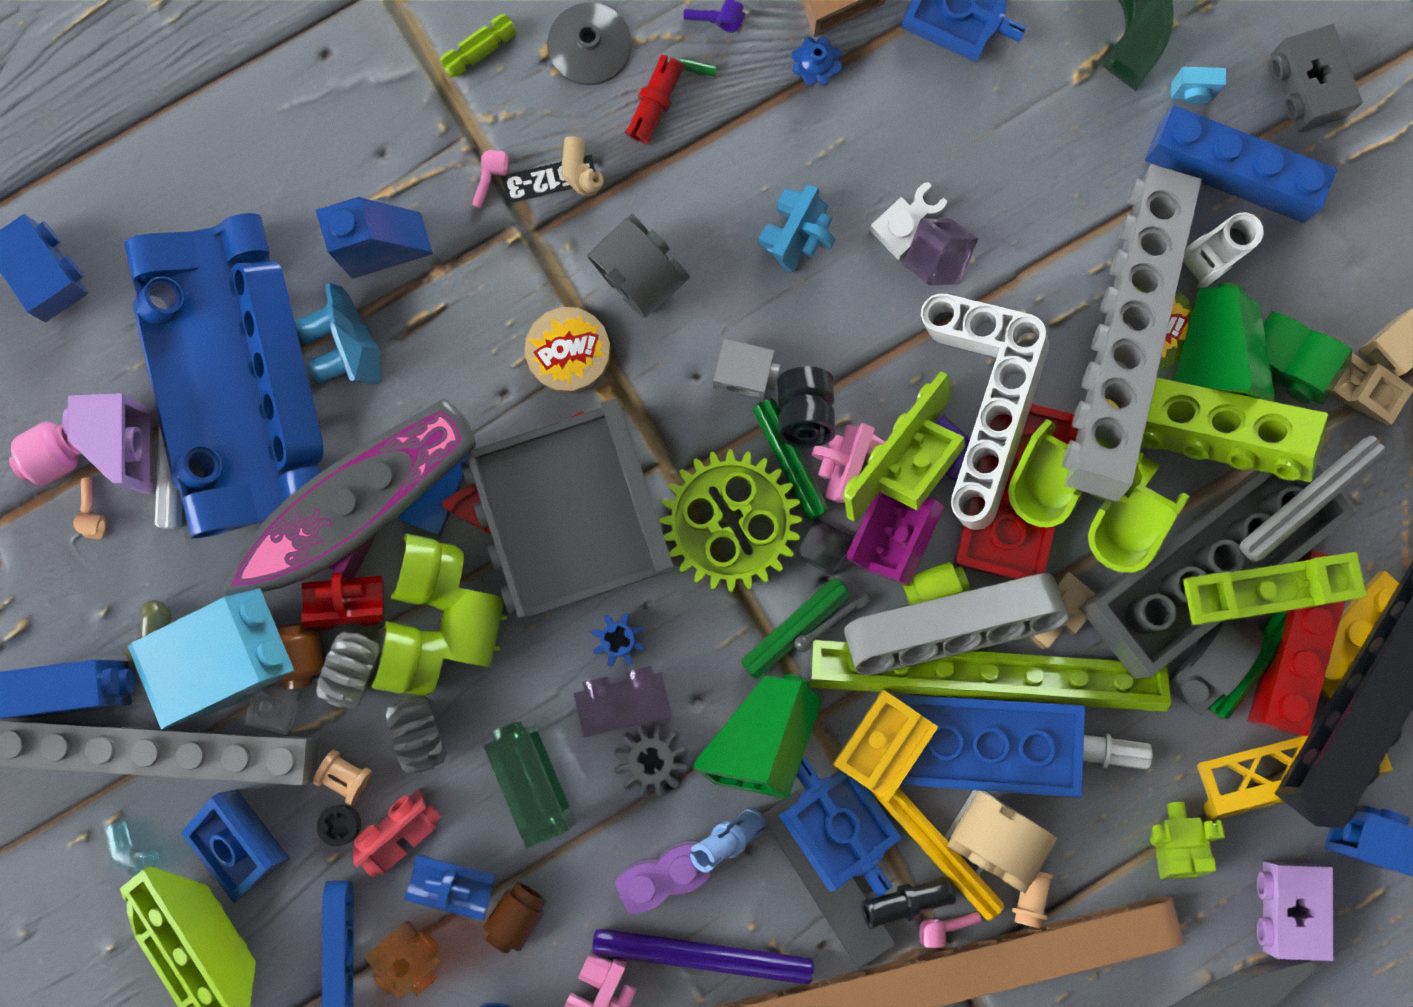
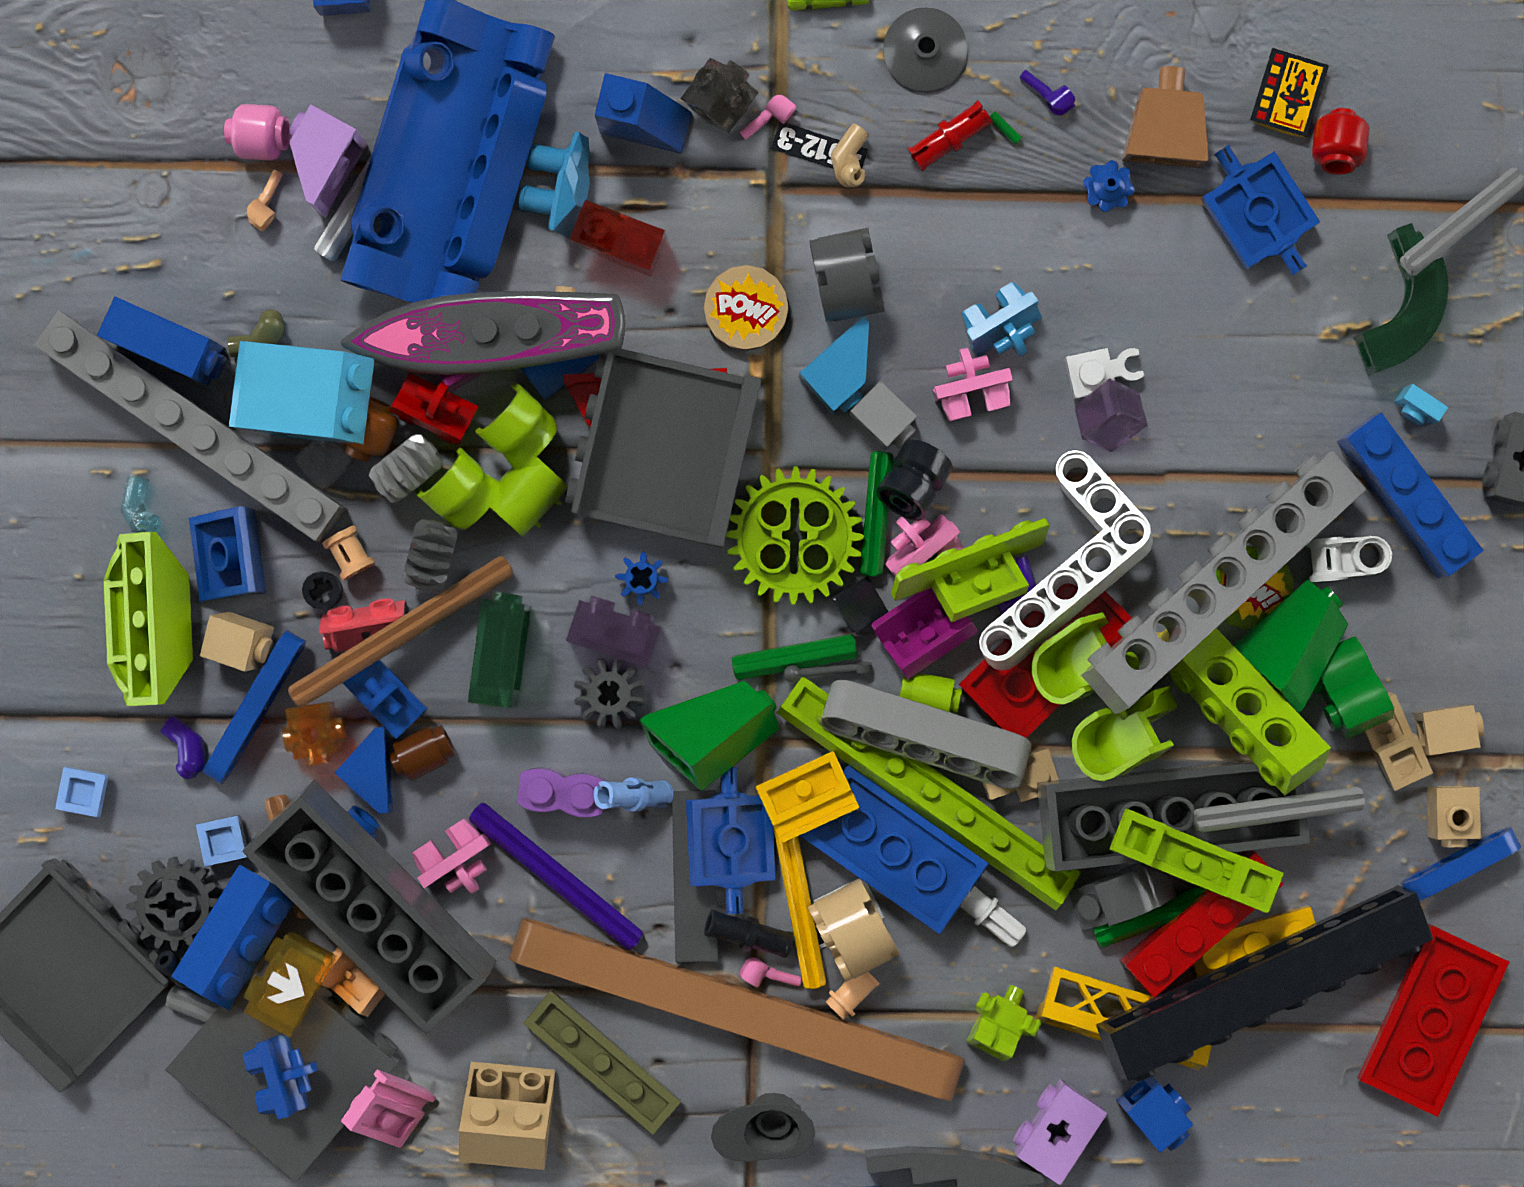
camera: 25 degrees right, 5 degrees up
none -> tan brick [200,612,274,672]
none -> medium nougat axle [288,556,513,708]
none -> blue slope [334,727,393,814]
none -> clear red slope [569,200,667,277]
none -> clear smoke brick [680,58,759,134]
none -> dark azure slope [799,316,869,415]
none -> bright pink hips [932,347,1013,422]

